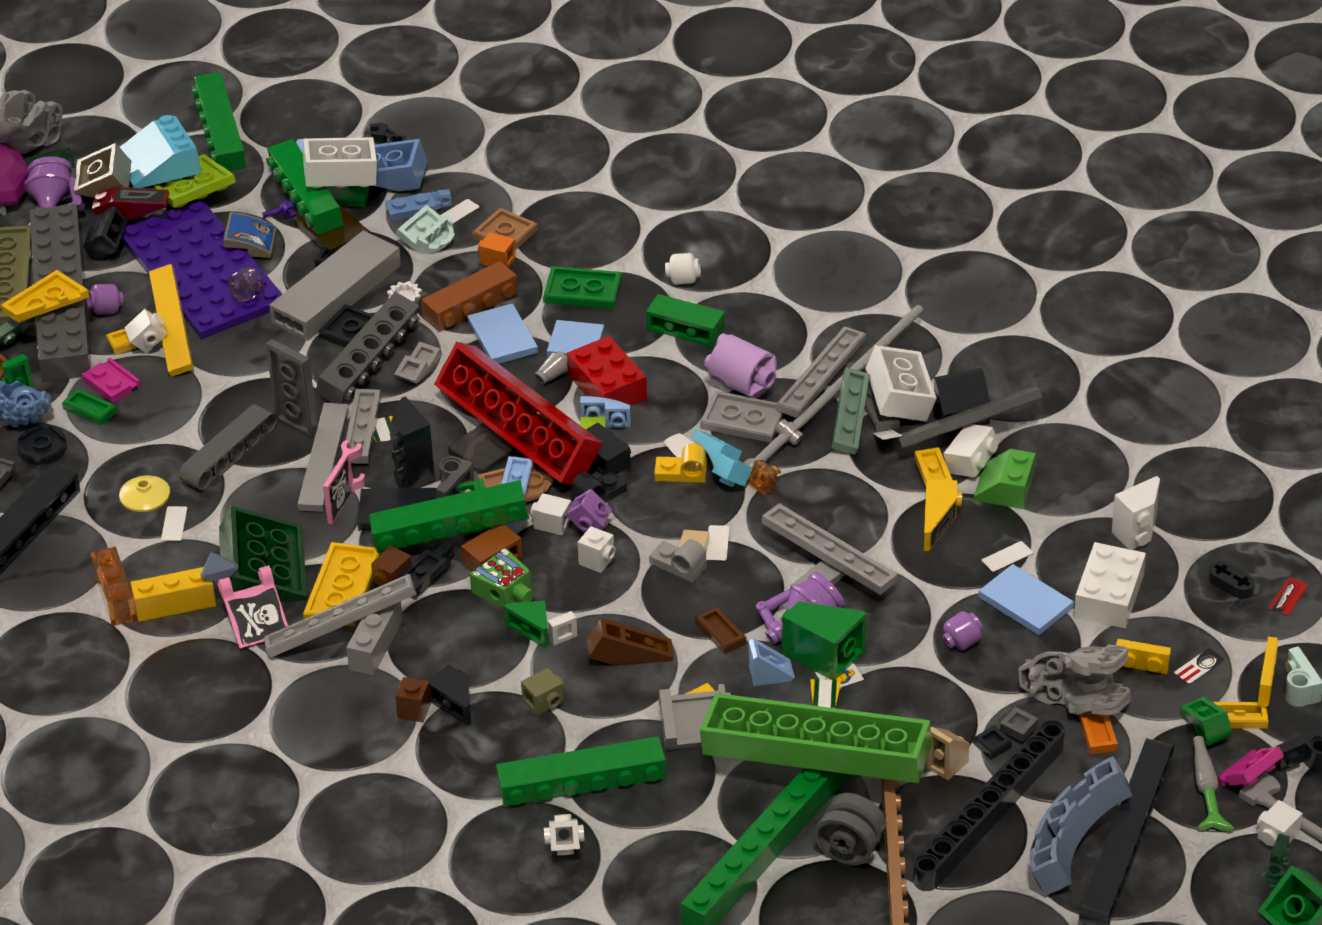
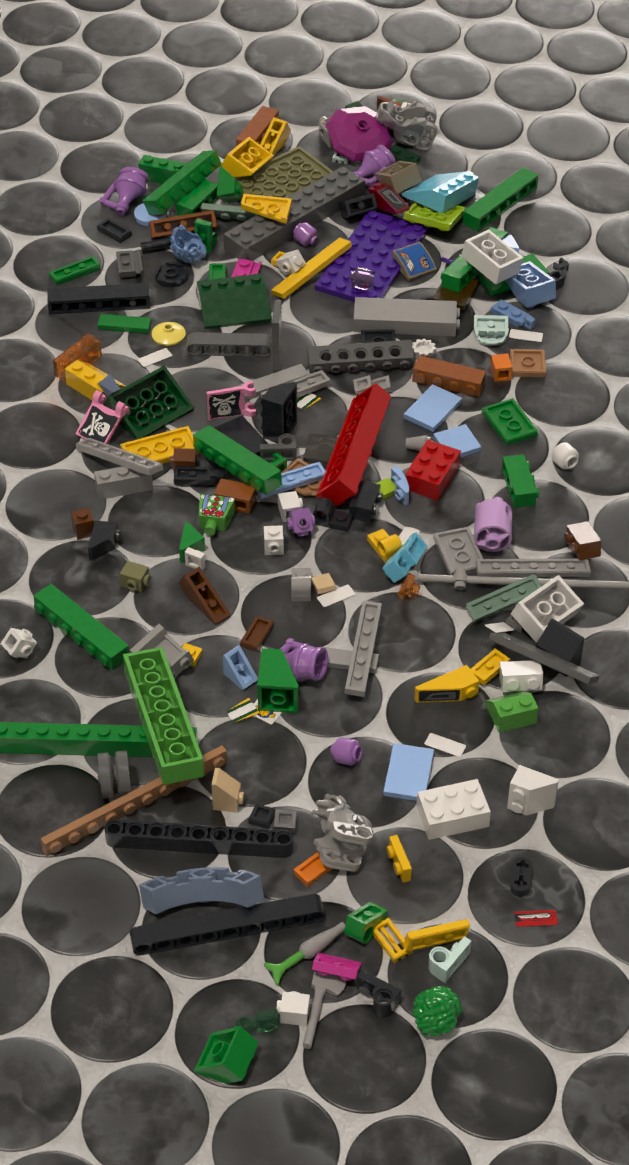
camera: 55 degrees right, 5 degrees up
sticker [1174,648,1224,683] -> none
none -> green tile [98,314,151,333]
none -> dark green slope [197,273,272,329]
none -> reddish brown brick [564,521,601,560]

